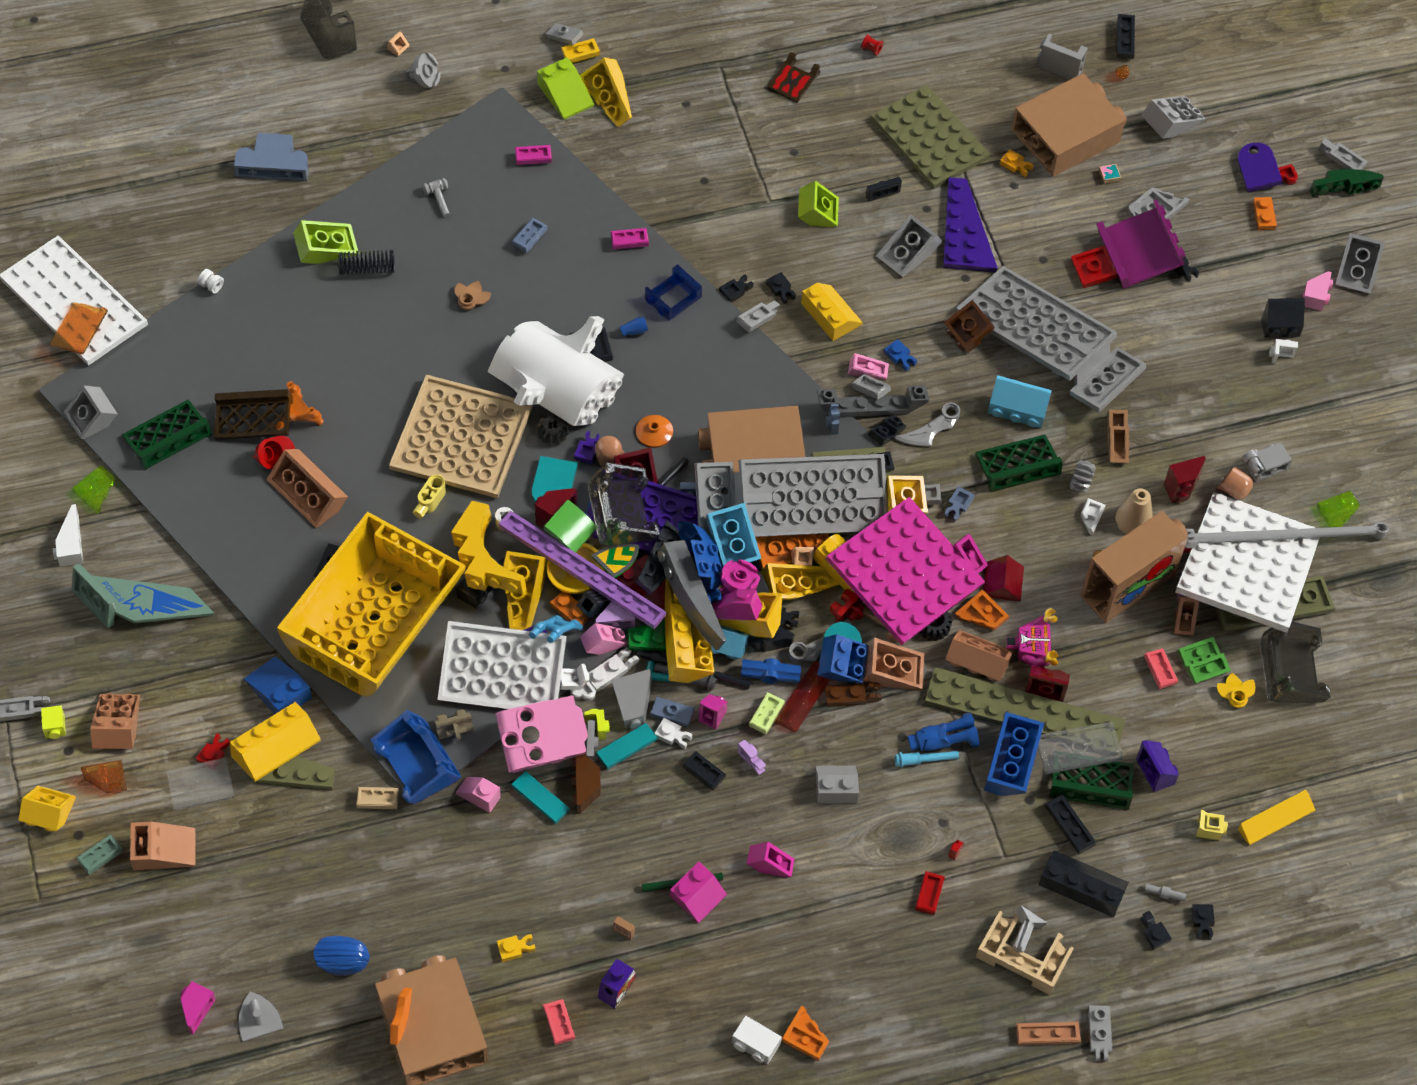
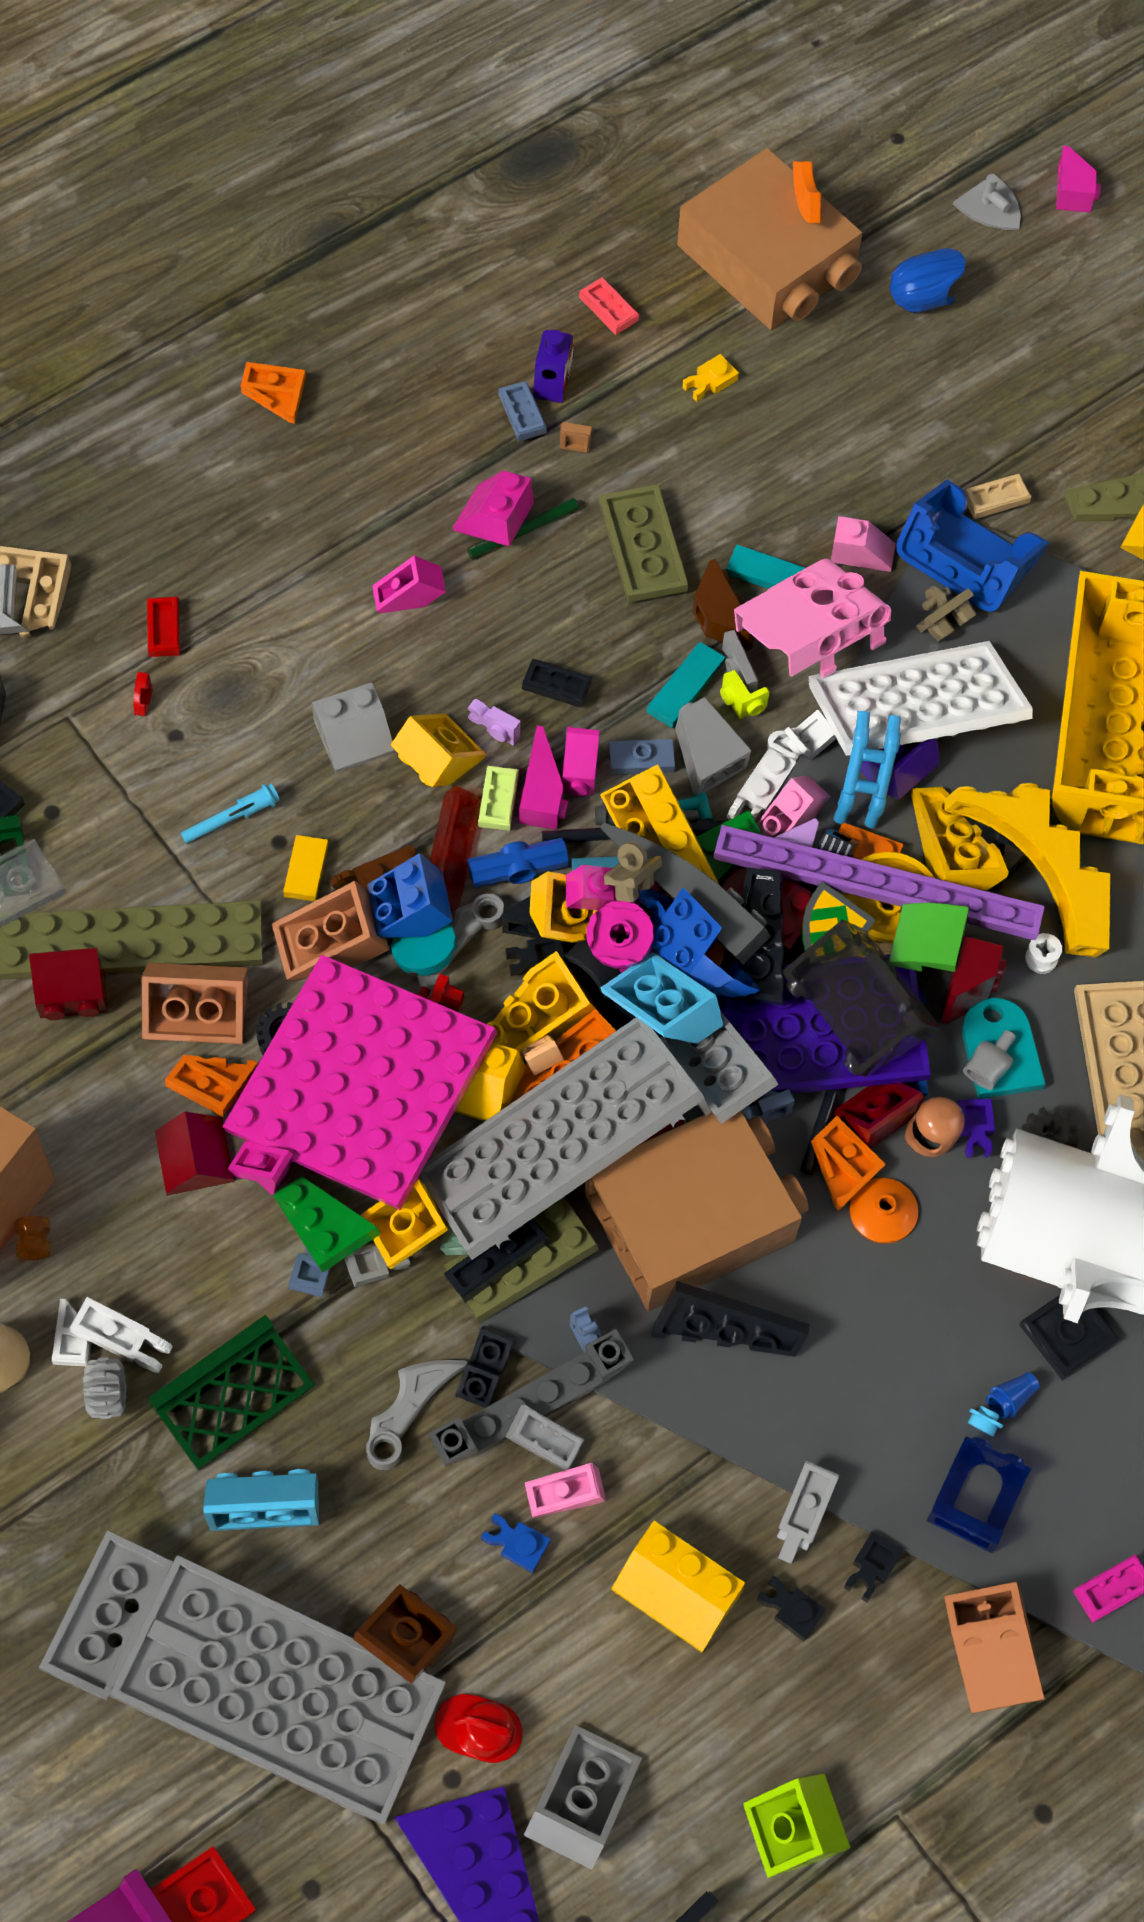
camera: 160 degrees right, 5 degrees up
white plate [654,718,692,749] -> none
white brick [732,1016,782,1065] -> none
blue piece [907,712,980,751] -> none
blue slope [984,712,1044,796] -> none
torso [1006,608,1059,666] -> none
medium nougat slope [1107,409,1129,464] -> none
none -> white hinge [69,1297,173,1373]
none -> green wing [273,1176,381,1272]
none -> yellow tile [283,835,329,901]
none -> yellow slope [391,713,487,787]
none -> red piece [434,1694,523,1763]
none -> sand blue plate [498,381,547,441]
none -> dark pink slope [519,725,568,830]
none -> olive plate [599,484,688,603]
none -> dark tan hips [604,841,662,902]
none -> black wing [652,1281,809,1357]
none -> orange wing [811,1116,886,1211]
none -> nougat slope [944,1582,1045,1714]
none -> light grey piece [963,1030,1016,1090]
none -> medium azure plate [968,1406,1003,1436]

